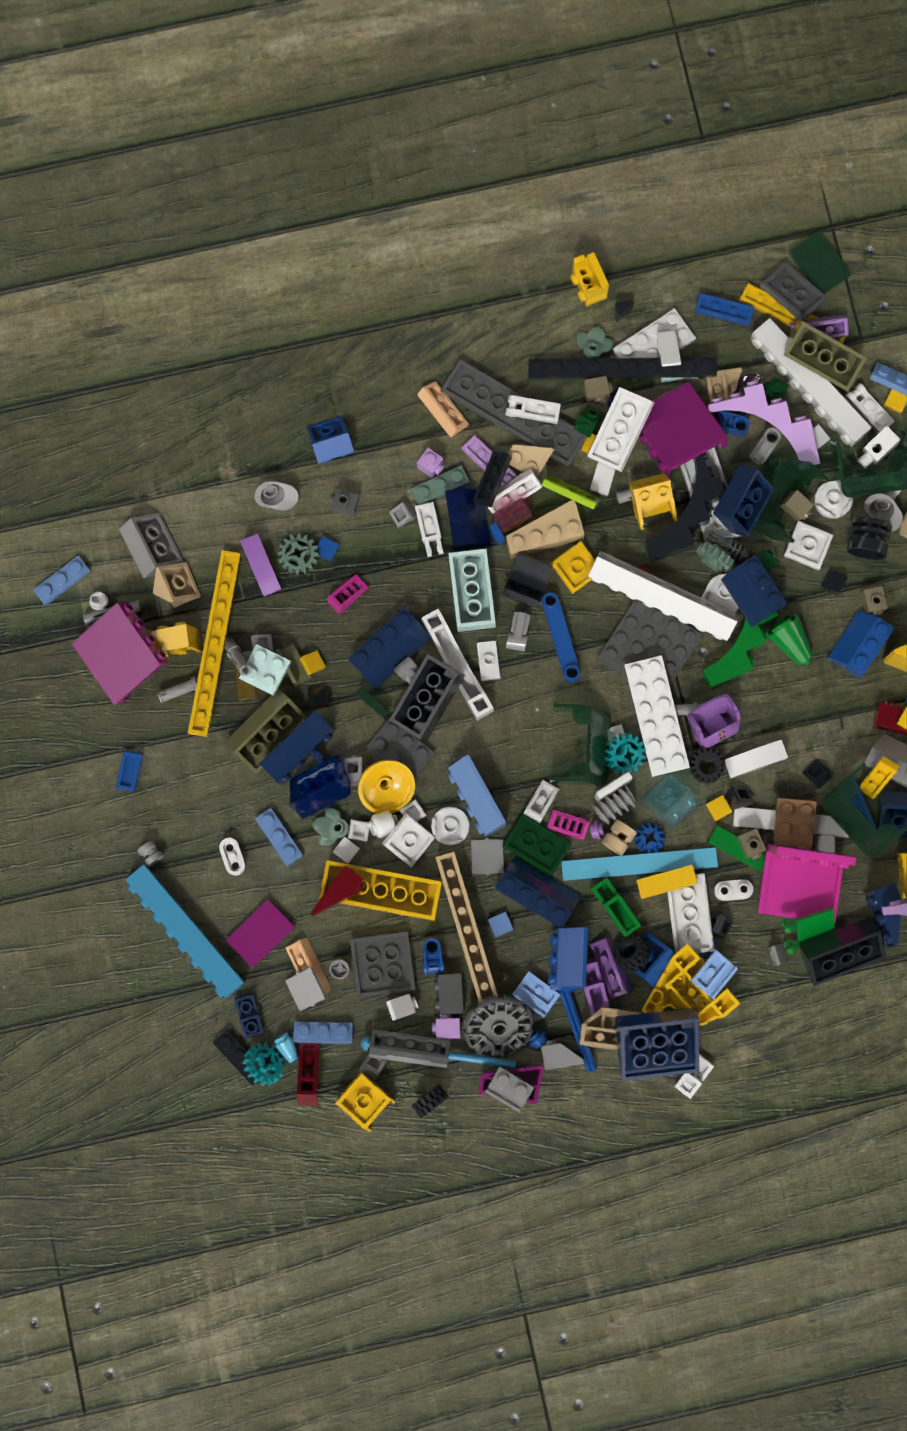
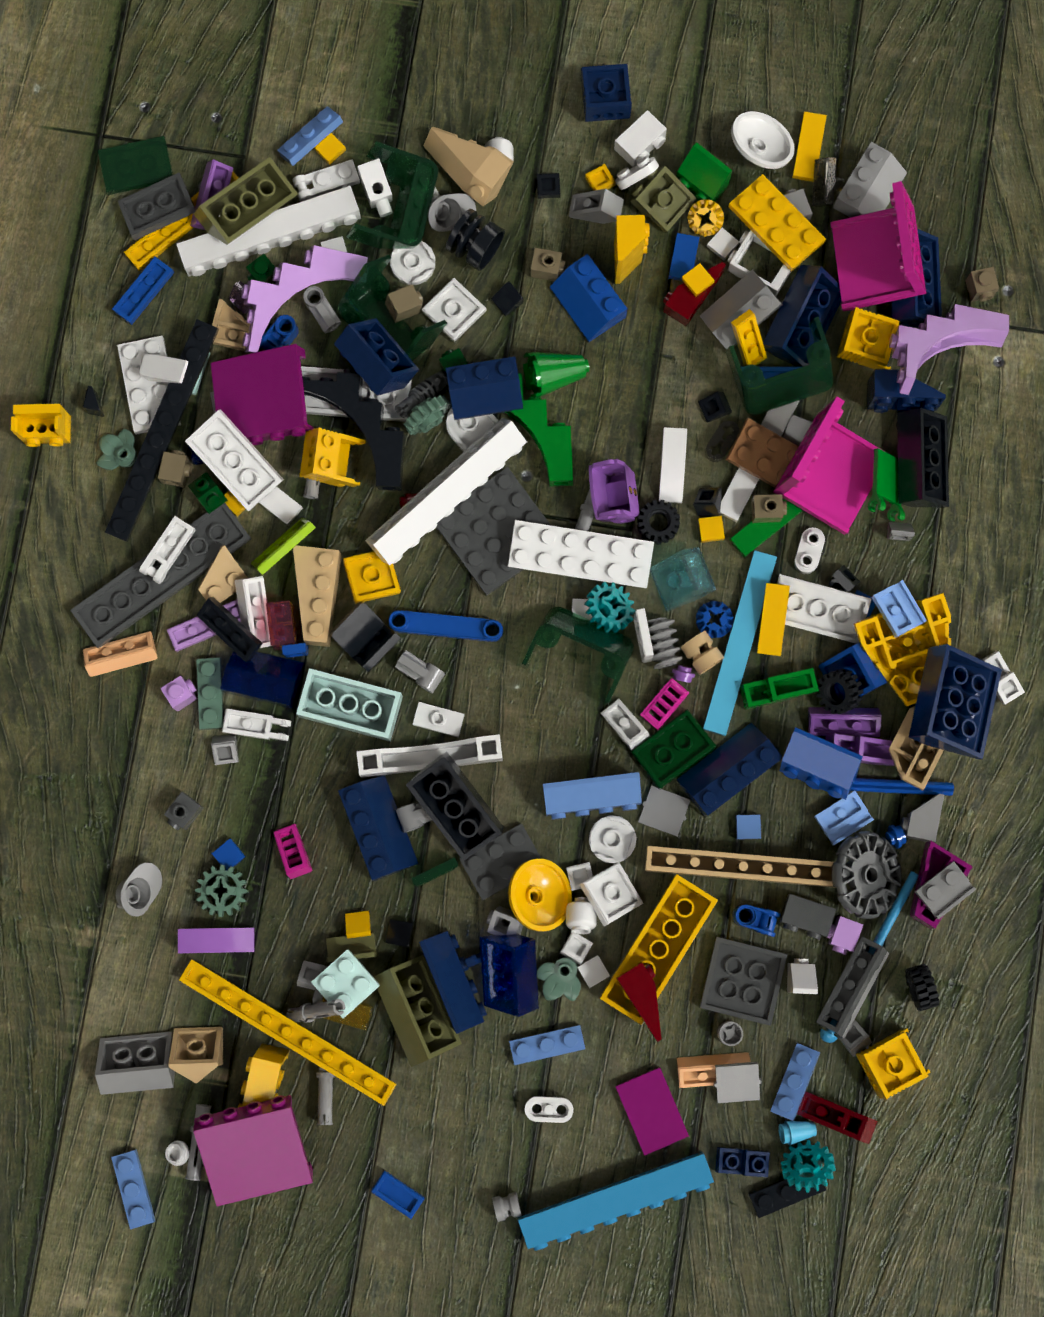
camera: 70 degrees left, 0 degrees up
blue slope [306,416,354,463] -> none

